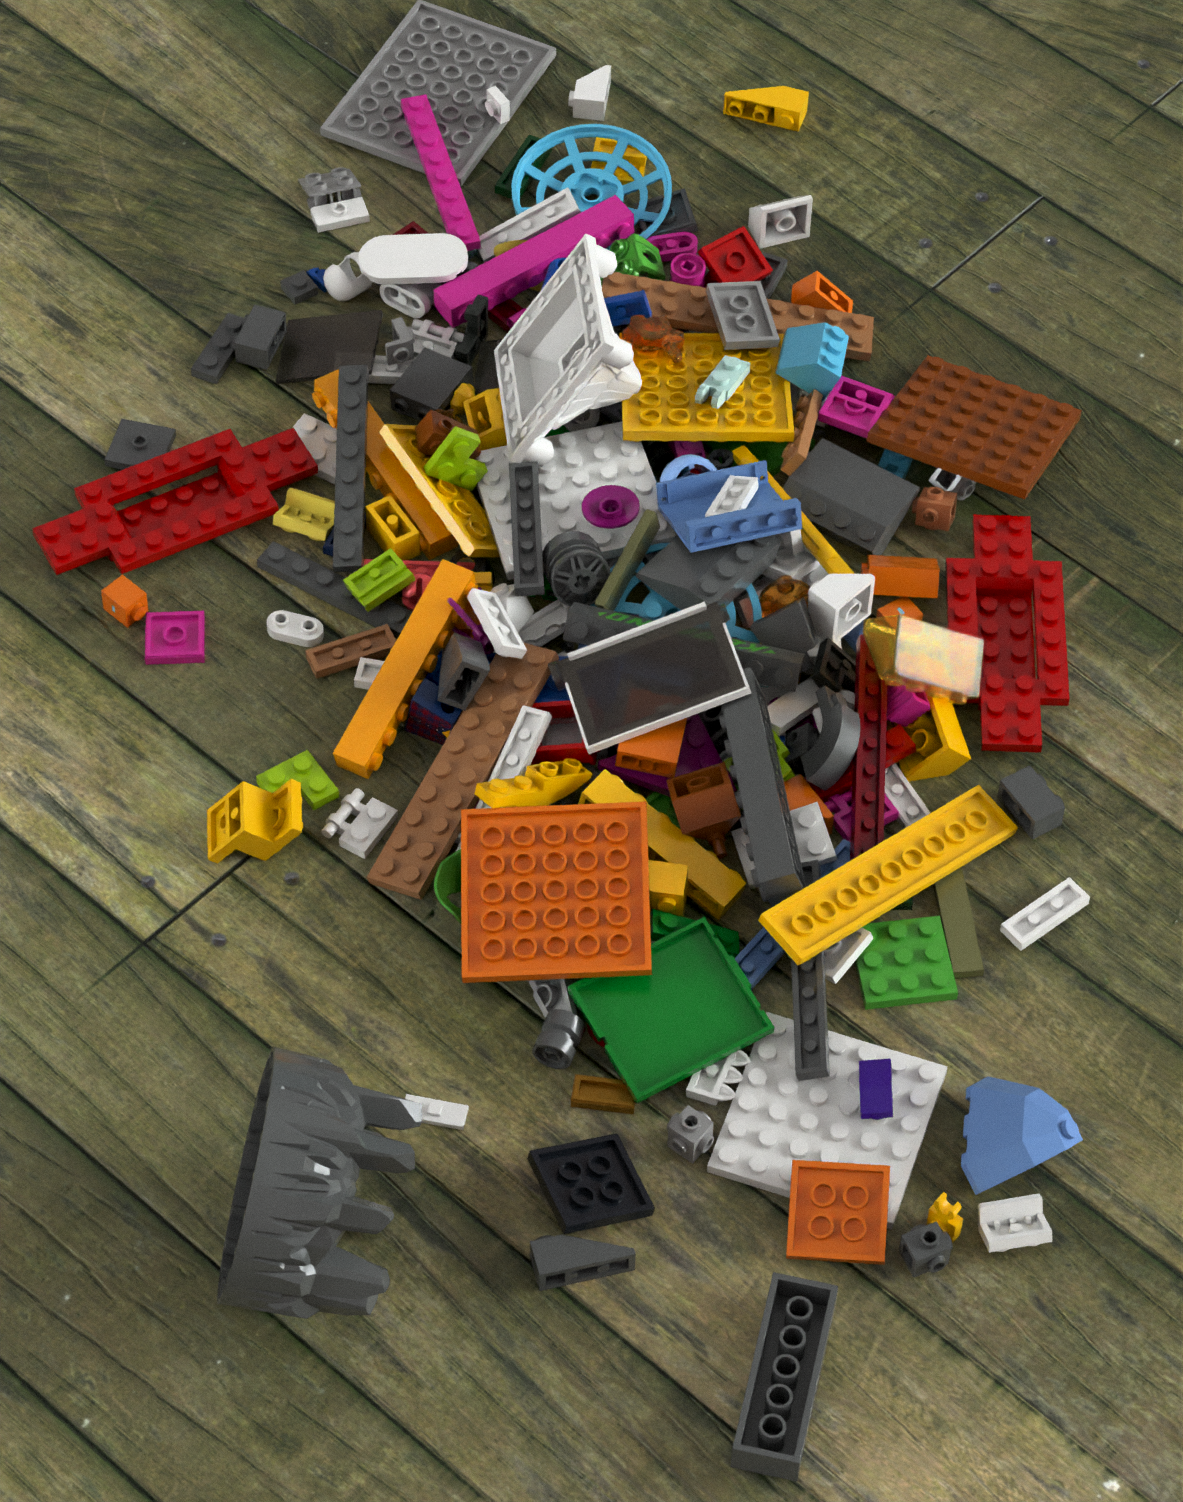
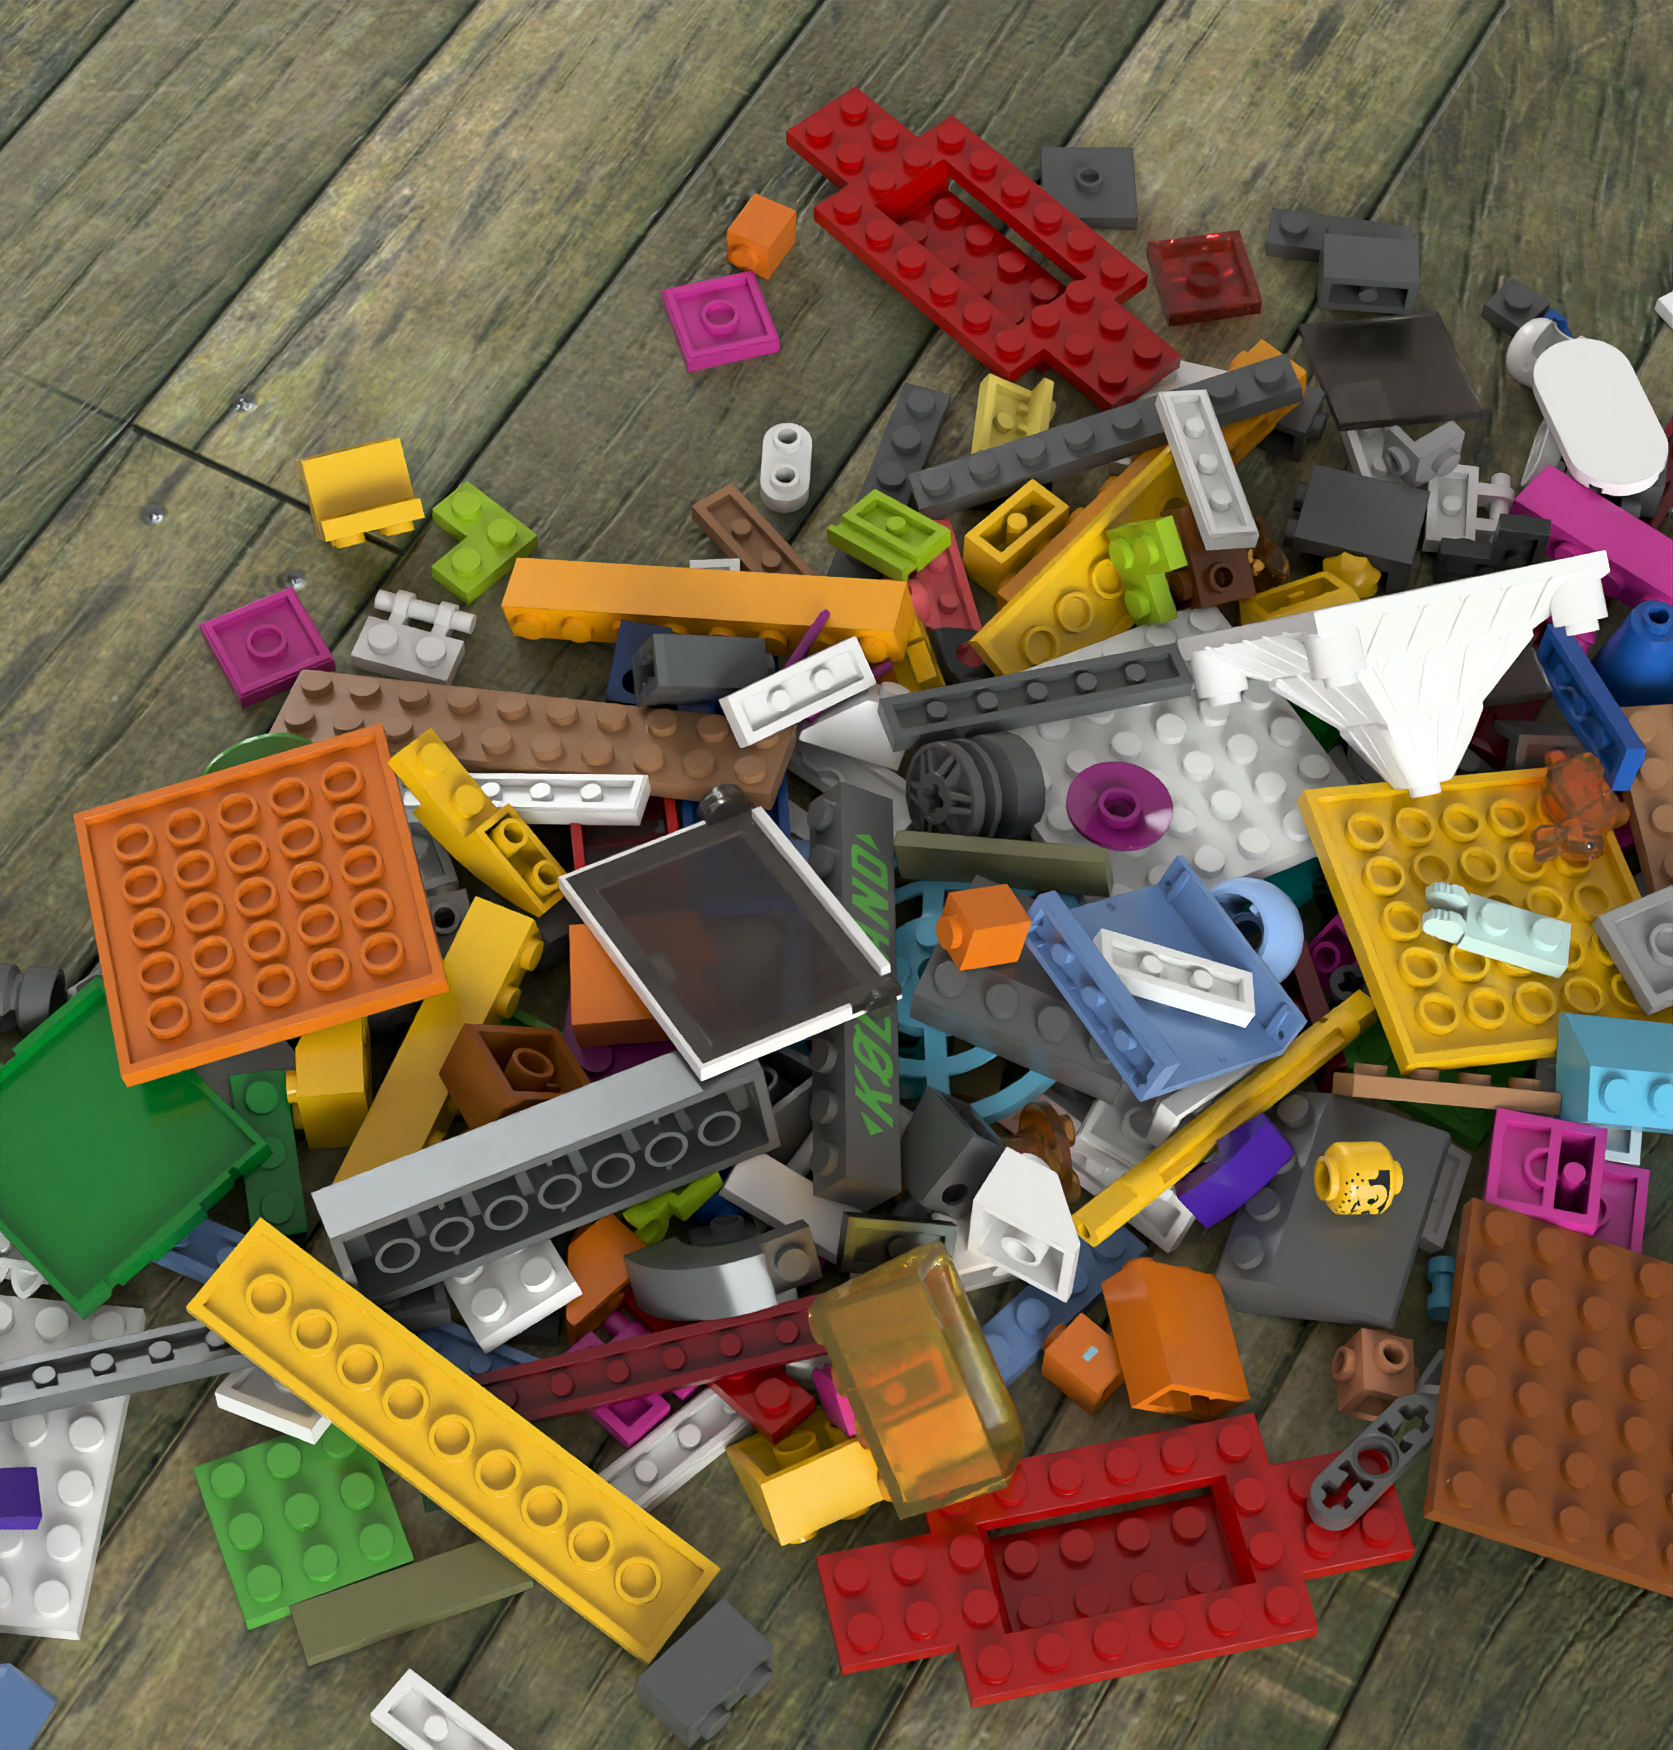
camera: 75 degrees right, 5 degrees up
none -> dark pink tile [199,586,336,709]
none -> orange brick [936,884,1032,971]
none -> clear red plate [1146,230,1263,327]
none -> white tile [1155,389,1259,550]
none -> dark purple slope [1174,1113,1295,1229]
none -> dark grey beam [1307,1394,1437,1531]
none -> yellow head [1314,1141,1403,1215]

